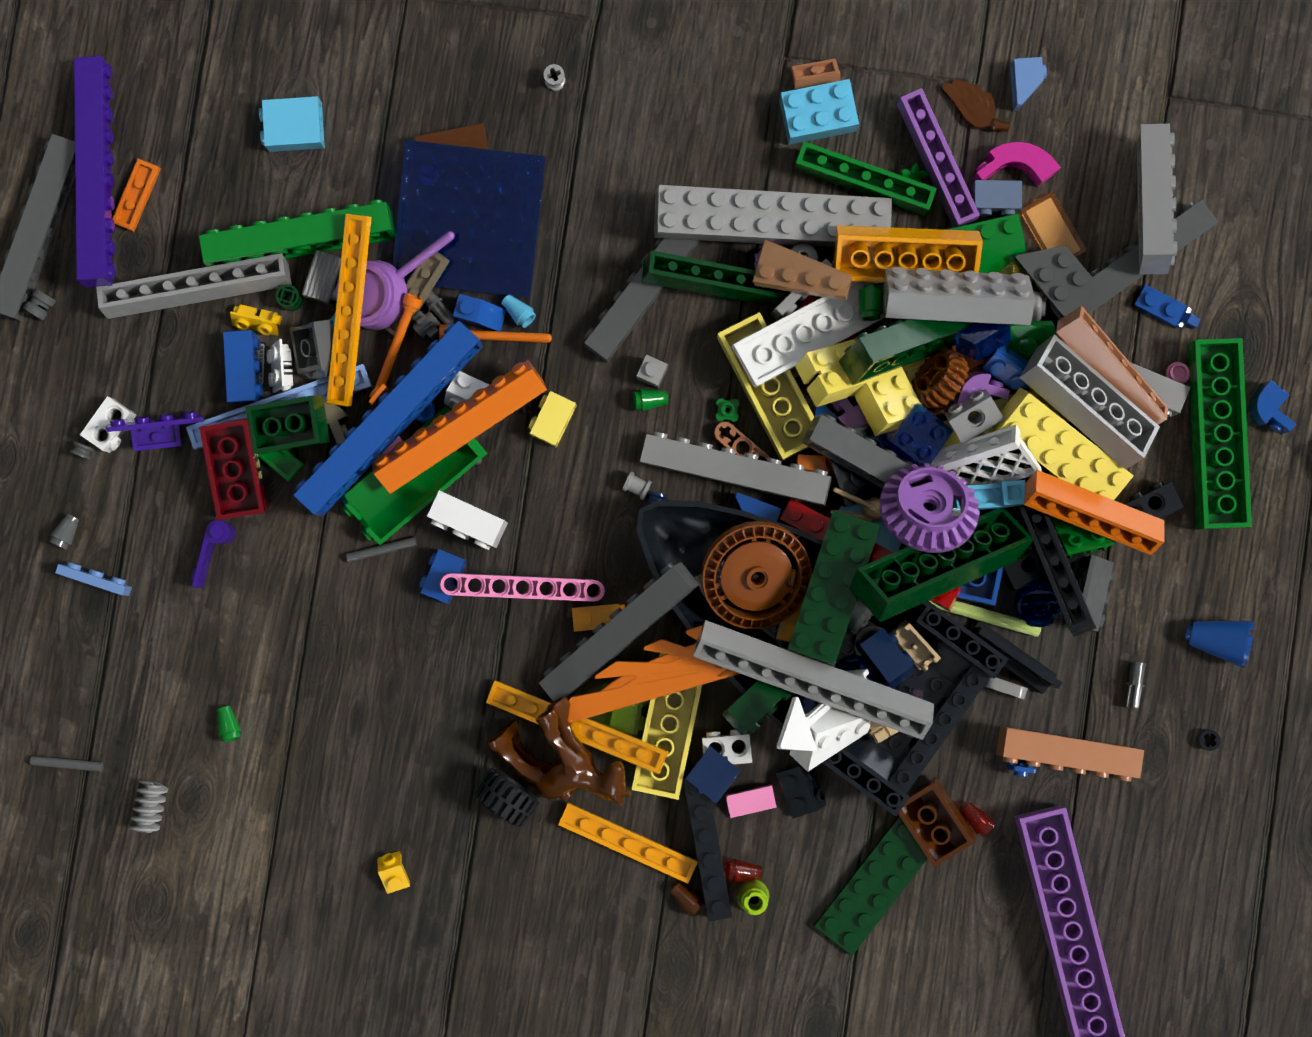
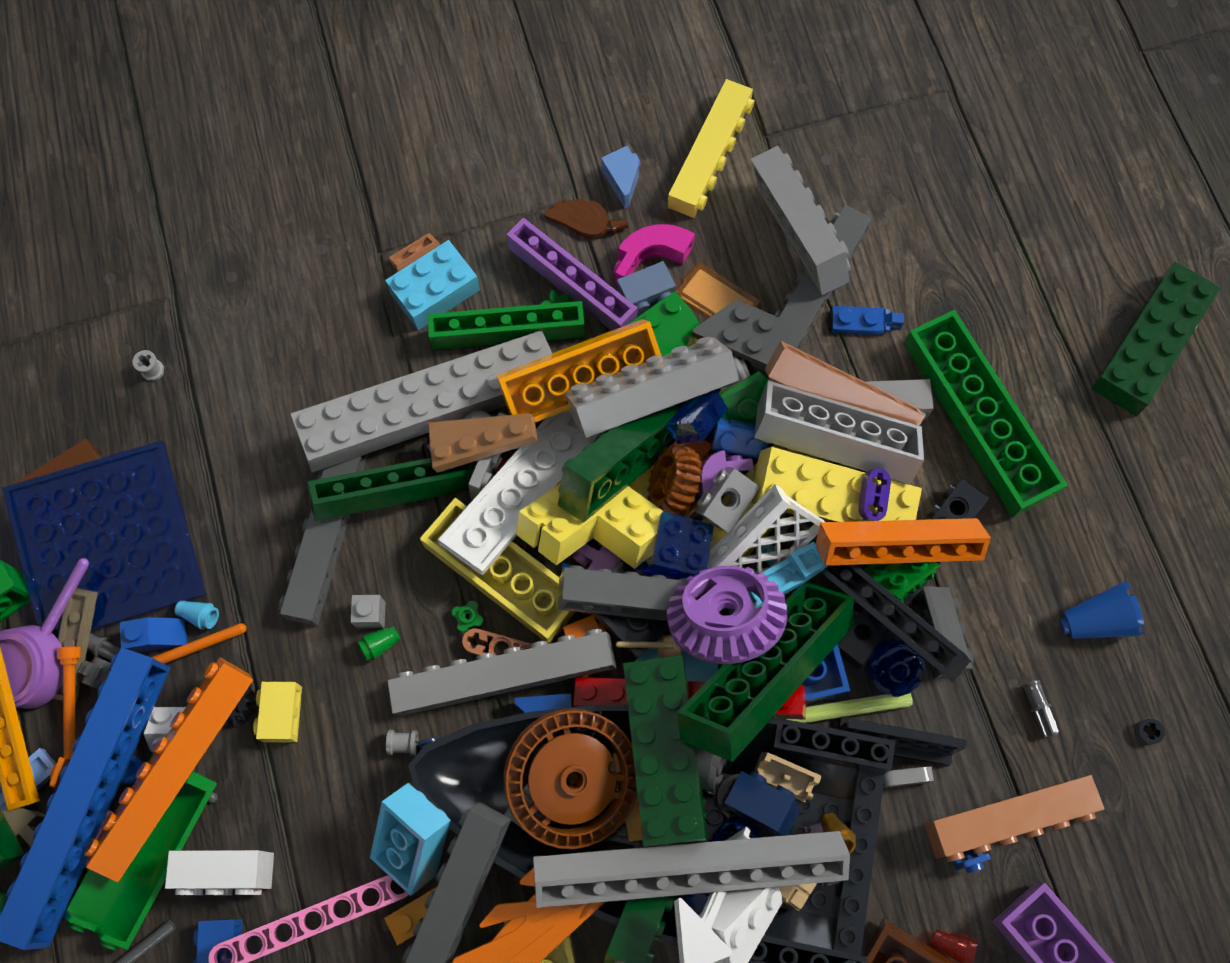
camera: 25 degrees left, 15 degrees down
green brick [858,284,883,321] -> none
bright pink plate [1166,362,1190,384] -> none
blue brick [1250,380,1296,434] -> none
none -> medium azure brick [370,783,451,896]
none -> light yellow brick [668,79,755,218]
none -> pearl gold cone [820,813,856,854]
none -> dark purple beam [858,469,891,521]

